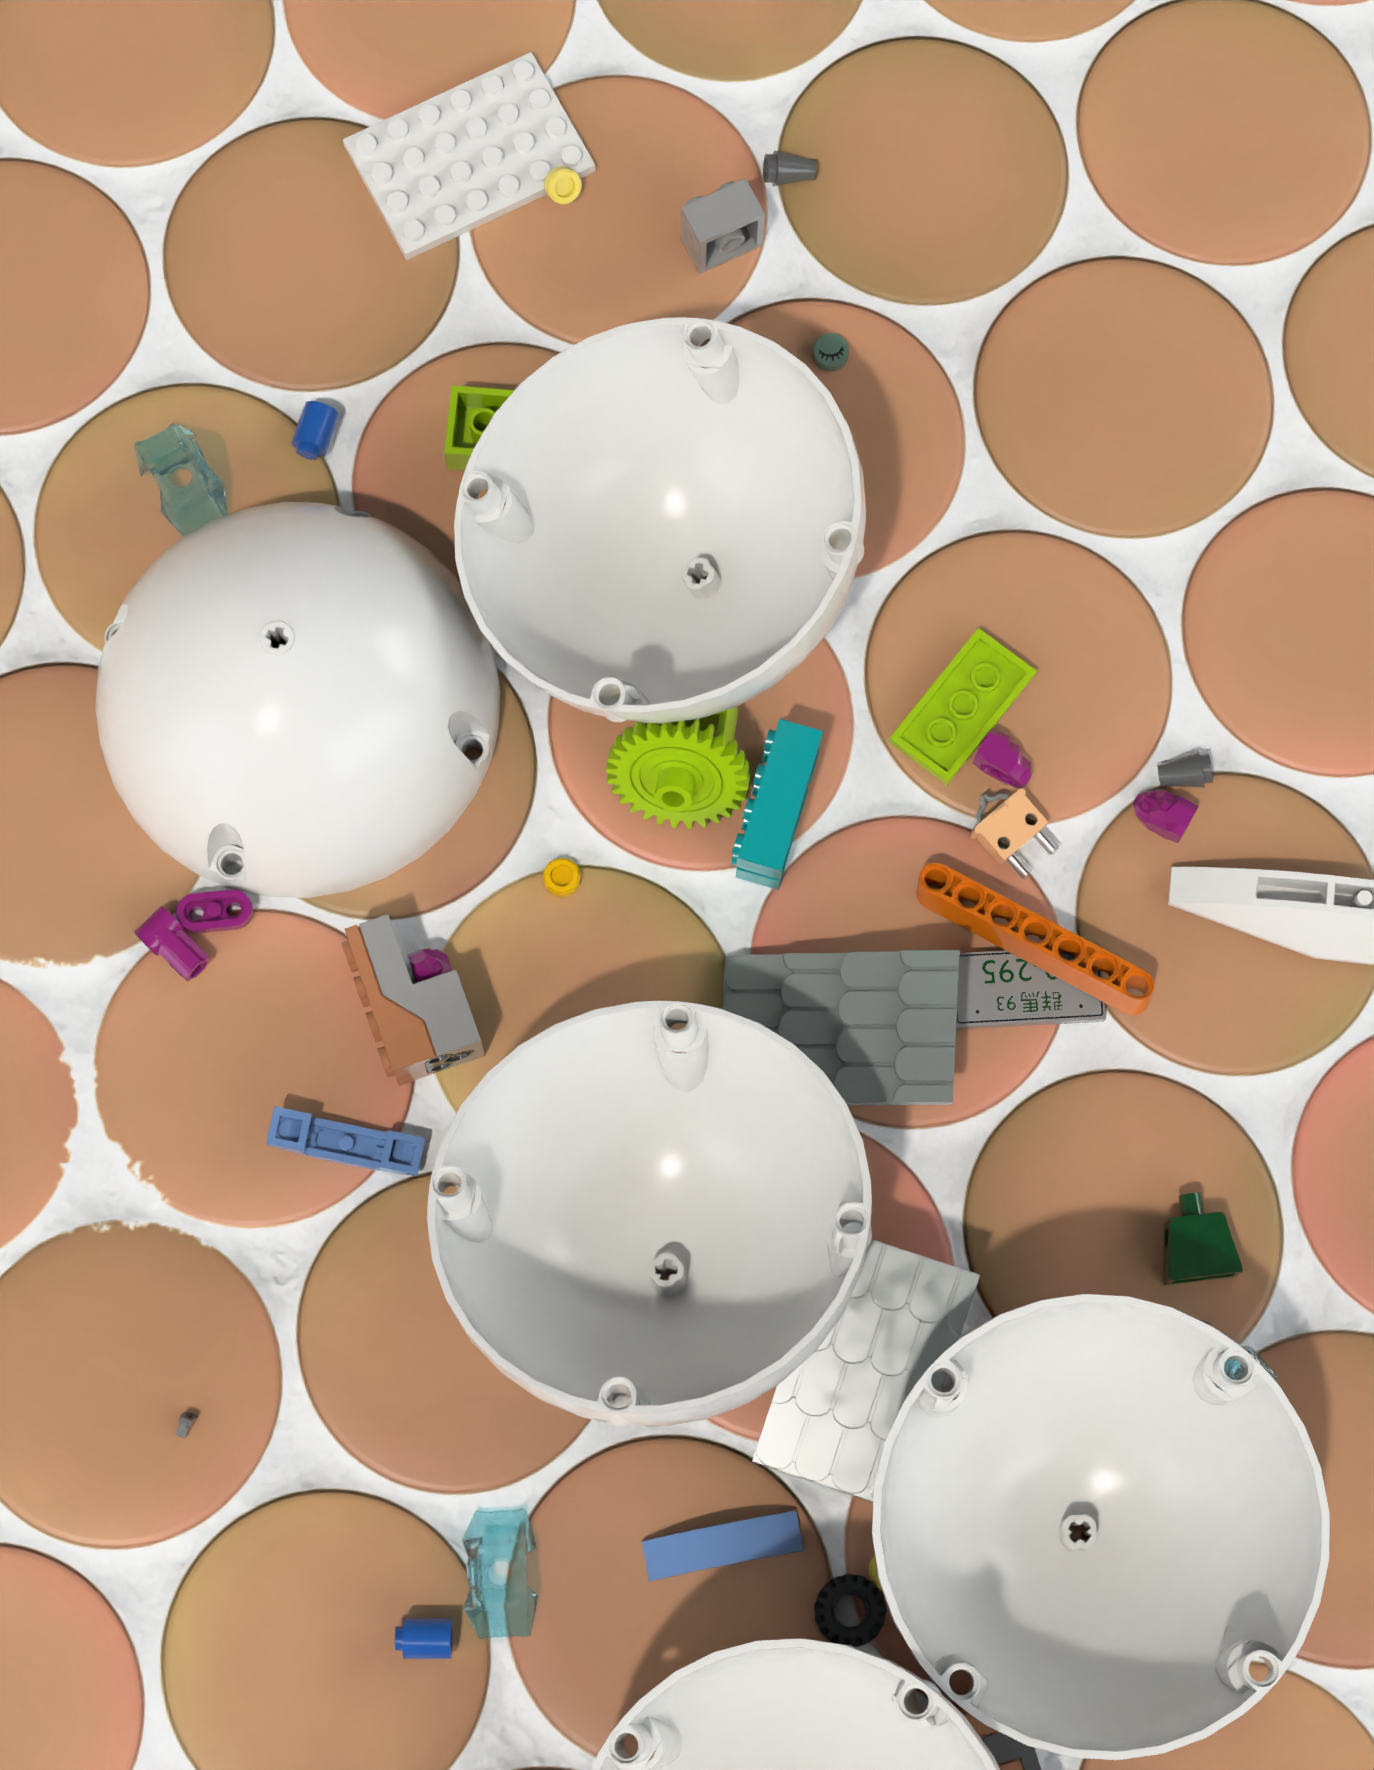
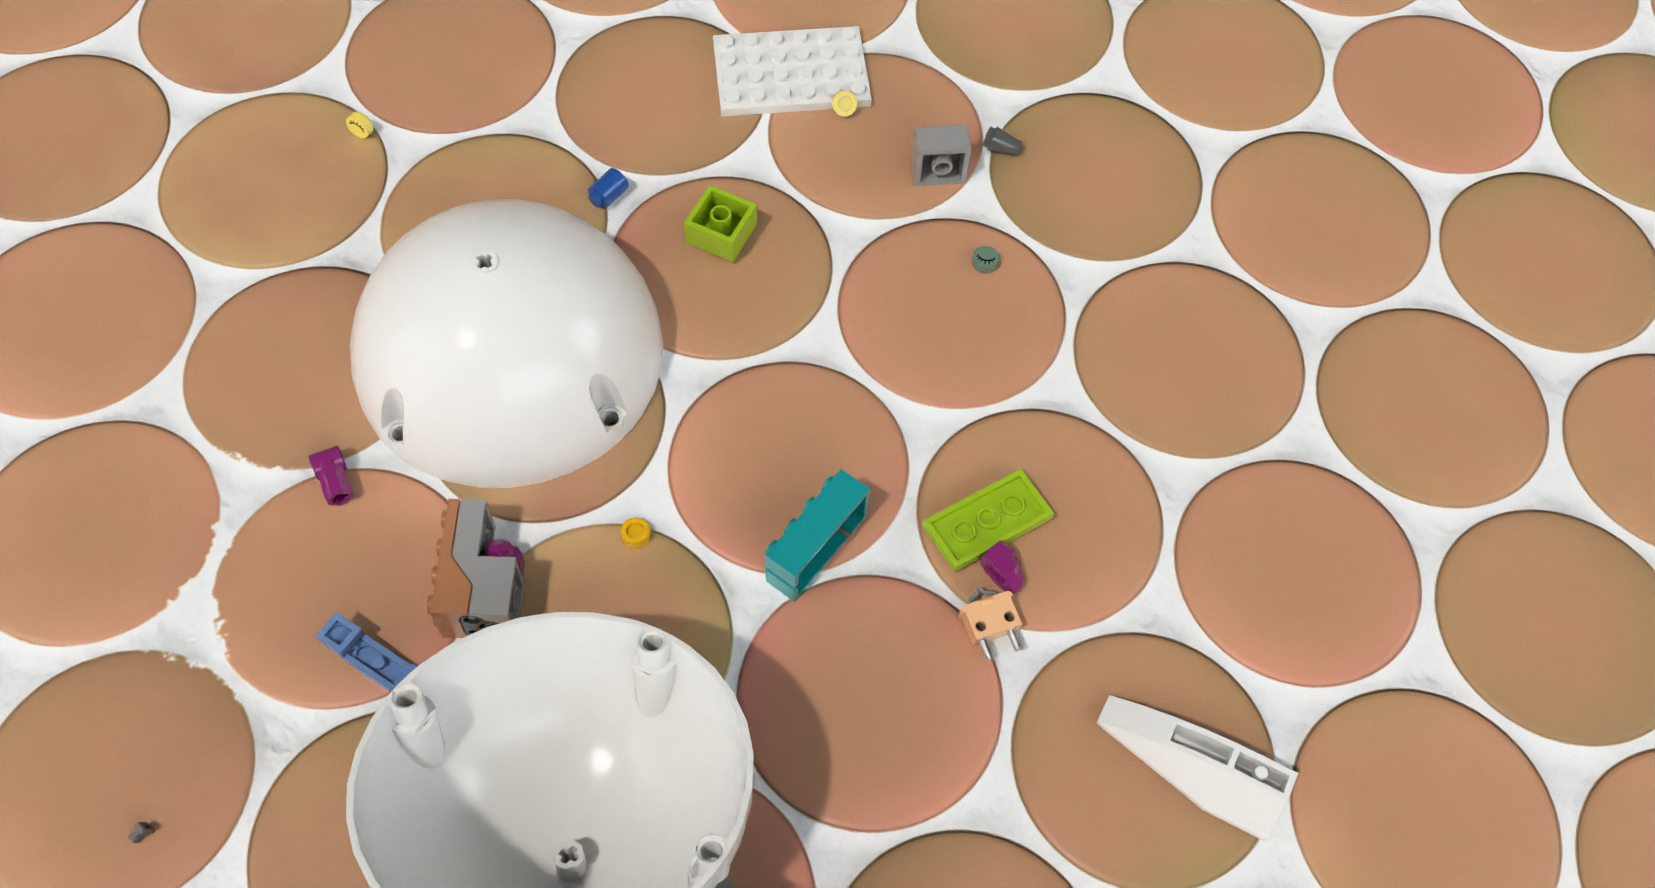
camera: 20 degrees right, 15 degrees down
clear light blue piece [134,423,227,537] -> none
magenta plate [176,890,253,933] -> none
white piece [454,317,867,723] -> none
lime piece [606,707,750,829] -> none
light grey piece [722,950,960,1106] -> none
orange beam [916,863,1155,1015] -> none
light grey tile [956,945,1106,1030] -> none
magenta rock [1133,790,1199,843] -> none
dark grey cone [1157,751,1213,788] -> none

